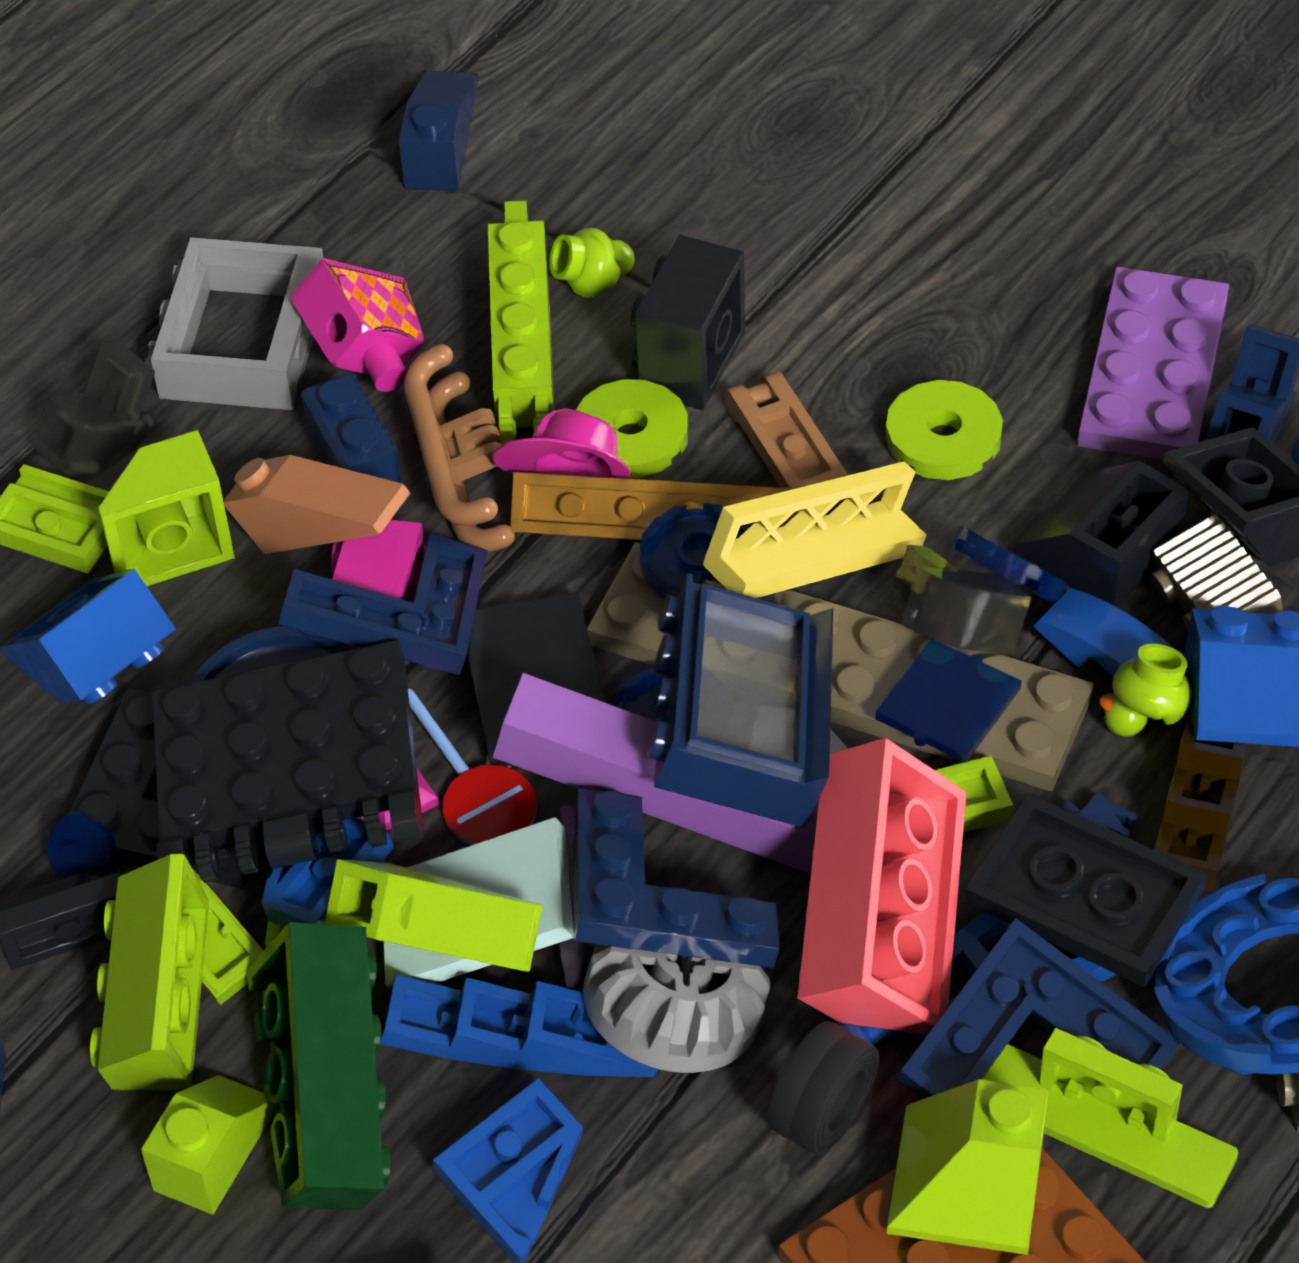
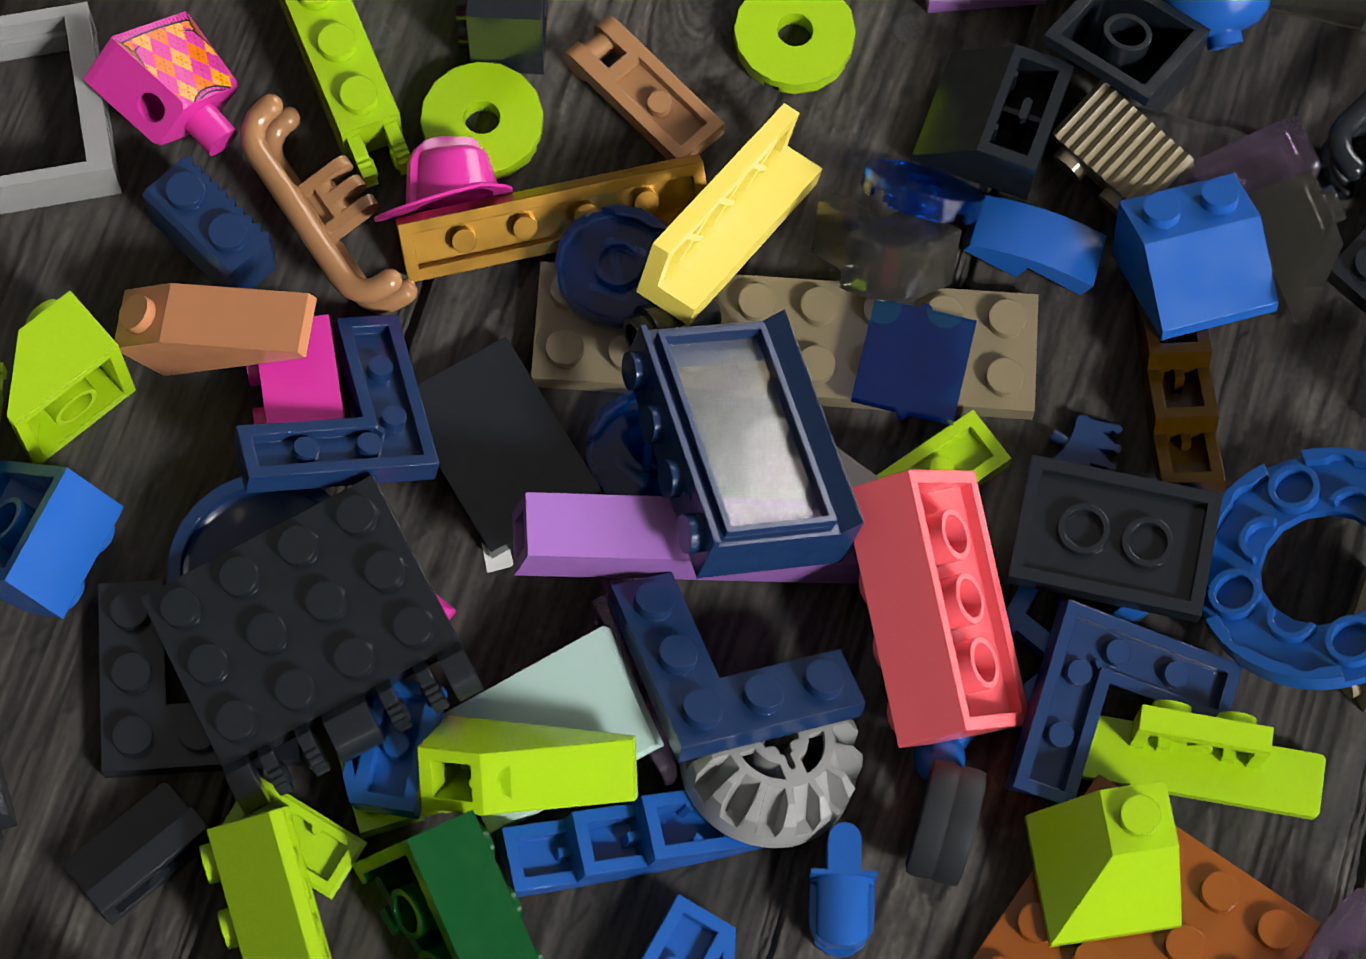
camera: 25 degrees left, 20 degrees up
clear blue piece [47,811,116,877] -> none
red piece [408,689,537,846] -> none
lime animal [1099,643,1193,737] -> none
none -> blue arm [807,822,878,958]

